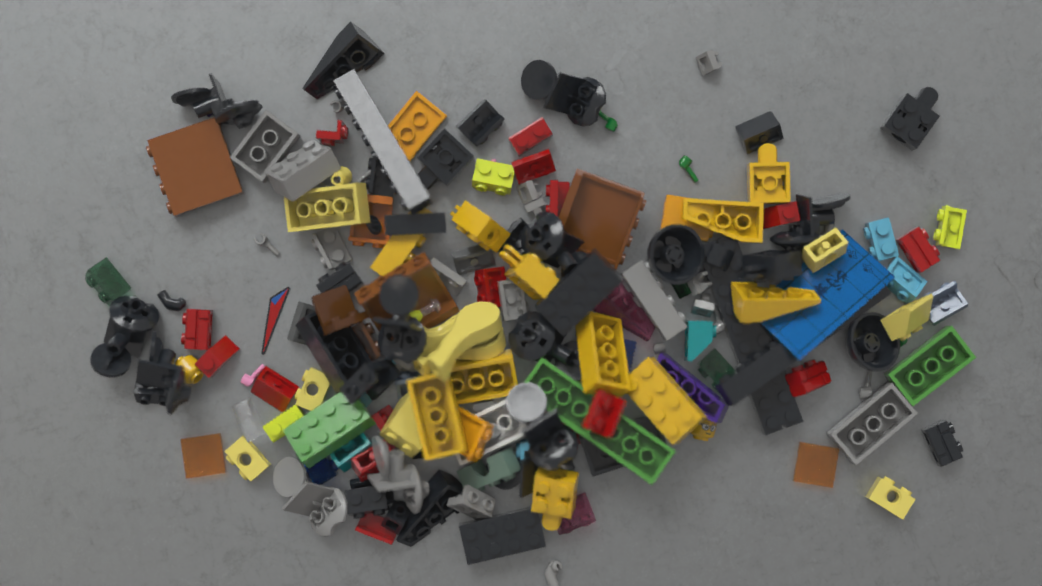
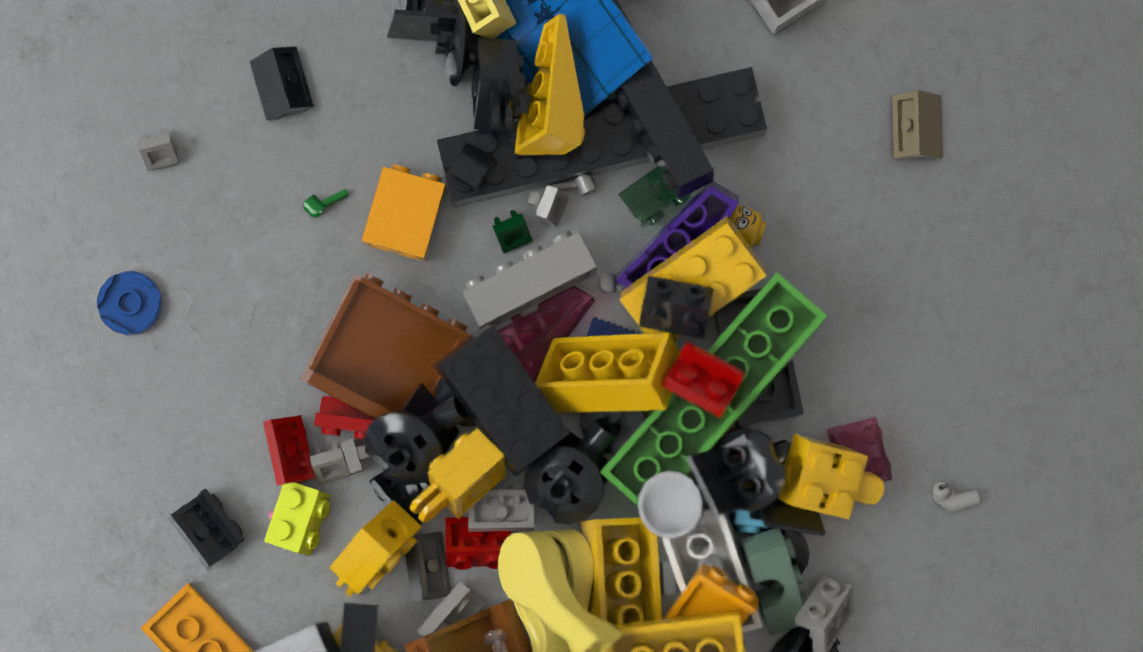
camera: 85 degrees left, 5 degrees down
black brick [417,128,474,190] -> none
black brick [459,506,546,565] -> none
red brick [508,117,553,156] -> none
black piece [521,60,606,127] -> none
green hand [599,111,618,132] -> none
black piece [647,224,704,284] -> none
yellow wedge [683,198,764,243] -> none
teal slope [684,321,716,361] -> none
light grey tile [687,271,713,296] -> none
yellow brick [747,143,791,204] -> none
red slope [763,201,801,229] -> none
red brick [785,359,832,397] -> none
clear orange tile [792,441,839,488] -> none
none -> blue tile [97,271,163,336]
none -> black bracket [639,276,713,339]
none -> dark tan panel [892,91,943,160]

